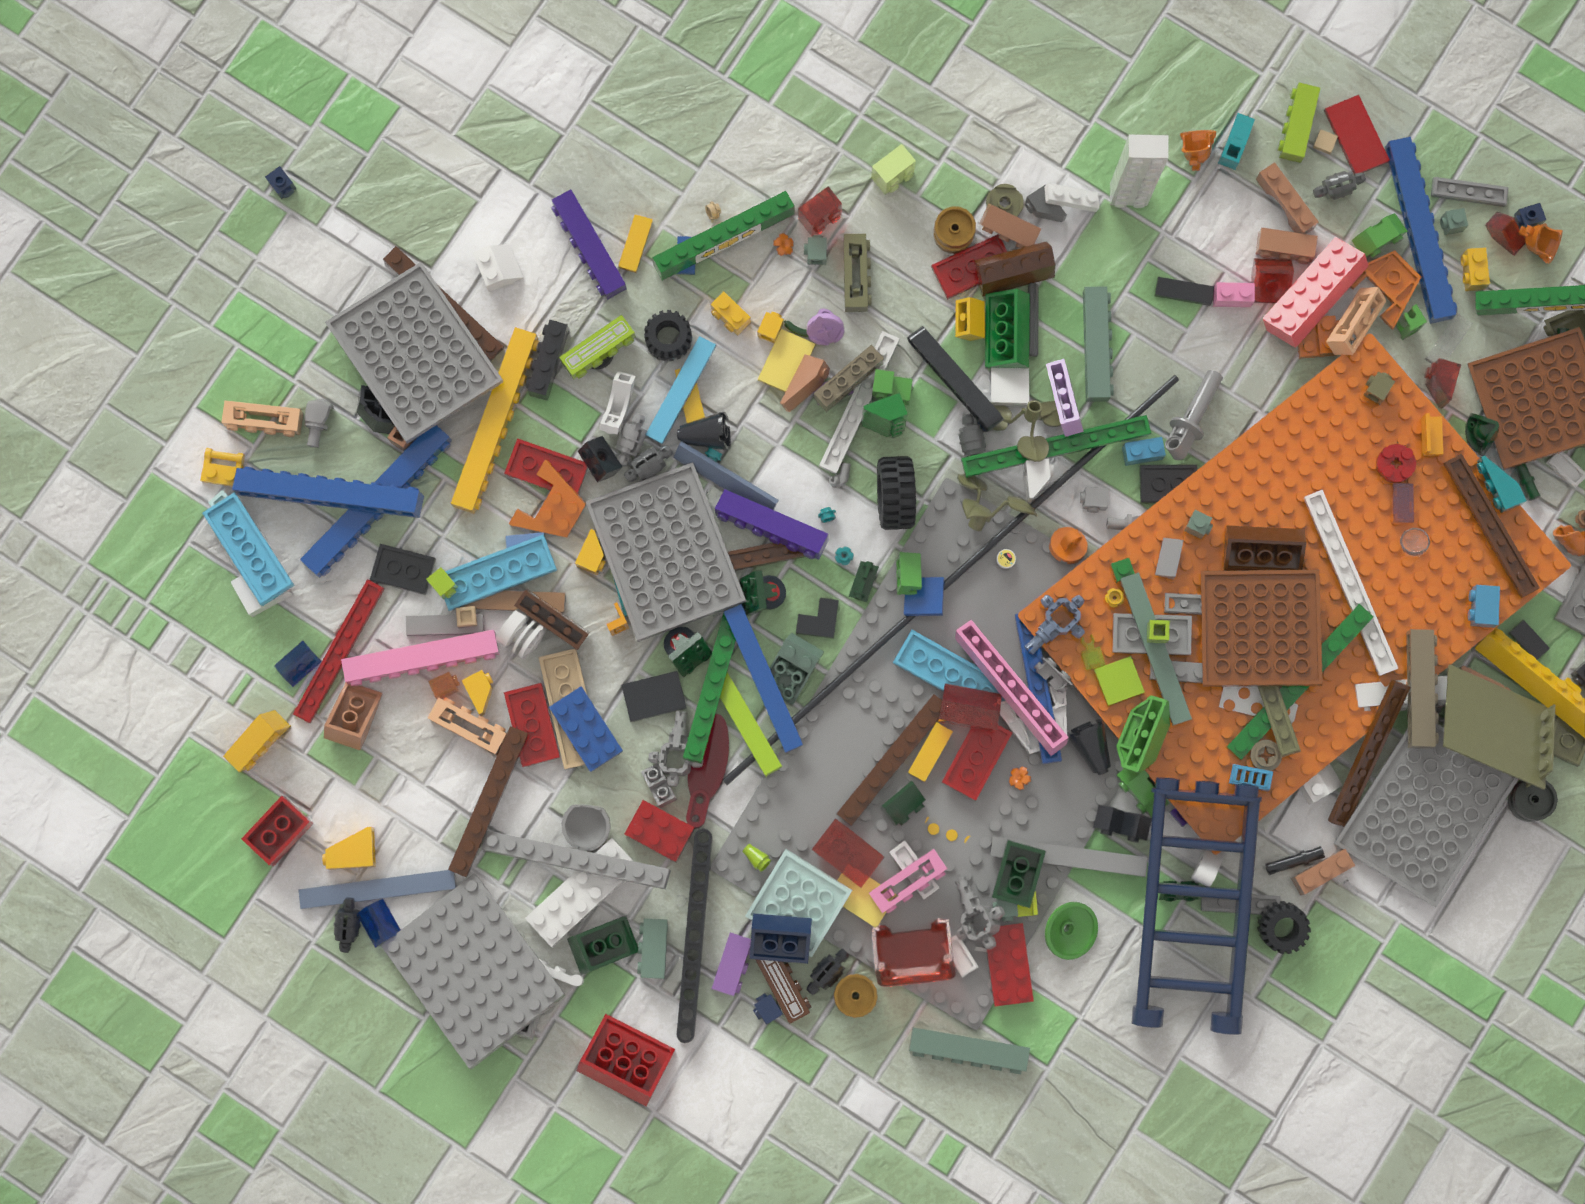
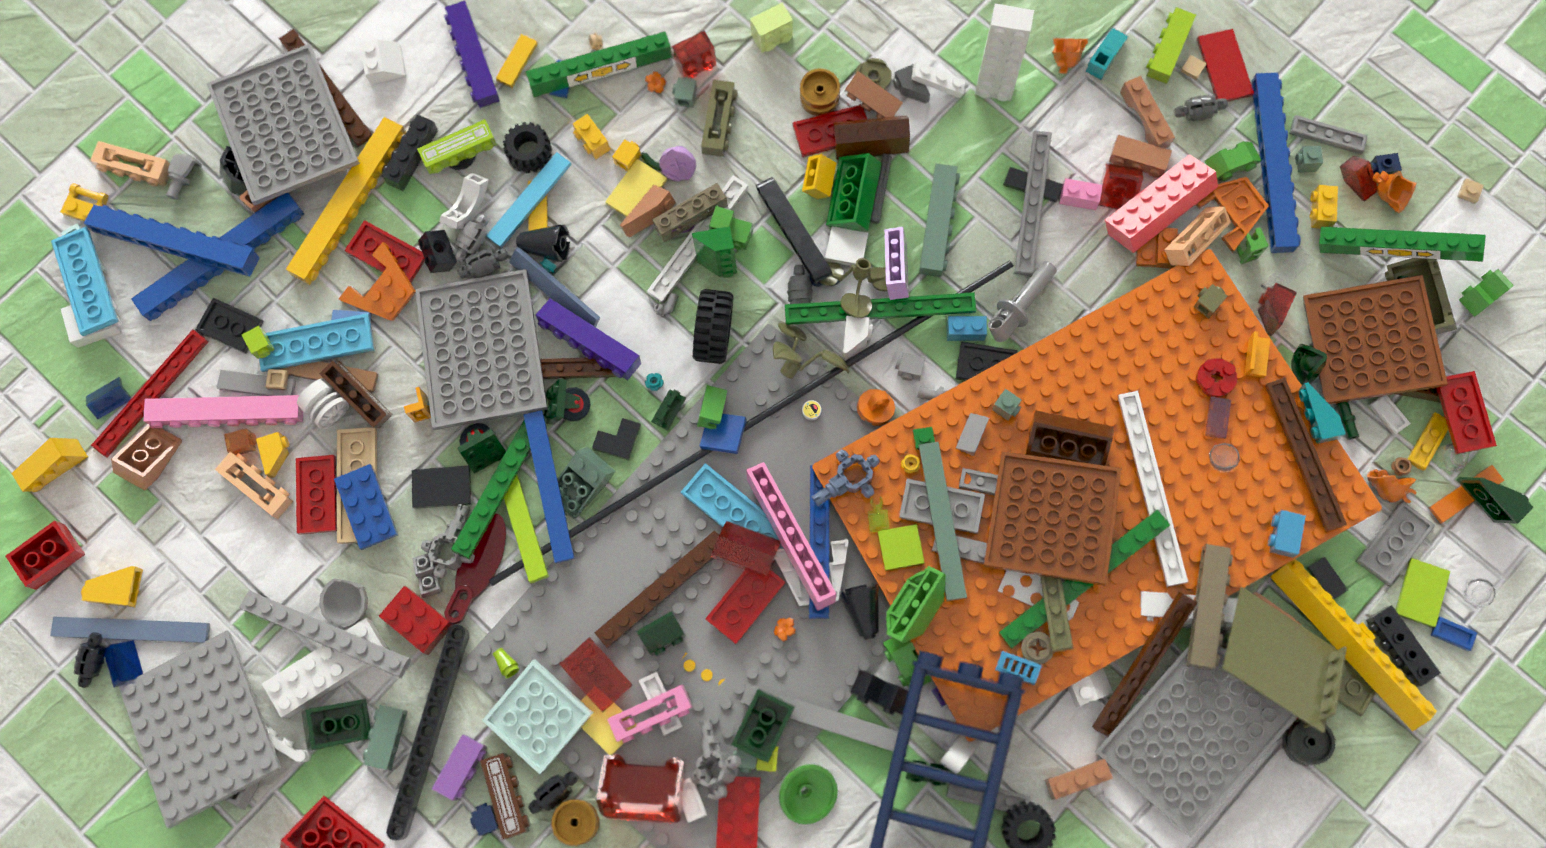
camera: 15 degrees right, 5 degrees down
reddish brown plate [448,726,529,877] -> none
yellow slope [575,529,606,575] -> none
dark blue slope [749,913,812,964] -> none
teal plate [818,507,836,523] -> none
yellow tile [908,722,953,782] -> none
light grey hinge [1034,657,1073,694] -> none
lime brick [1147,620,1170,643] -> none
black pin [1265,846,1325,875] -> none
none -> light grey tile [1014,131,1052,276]

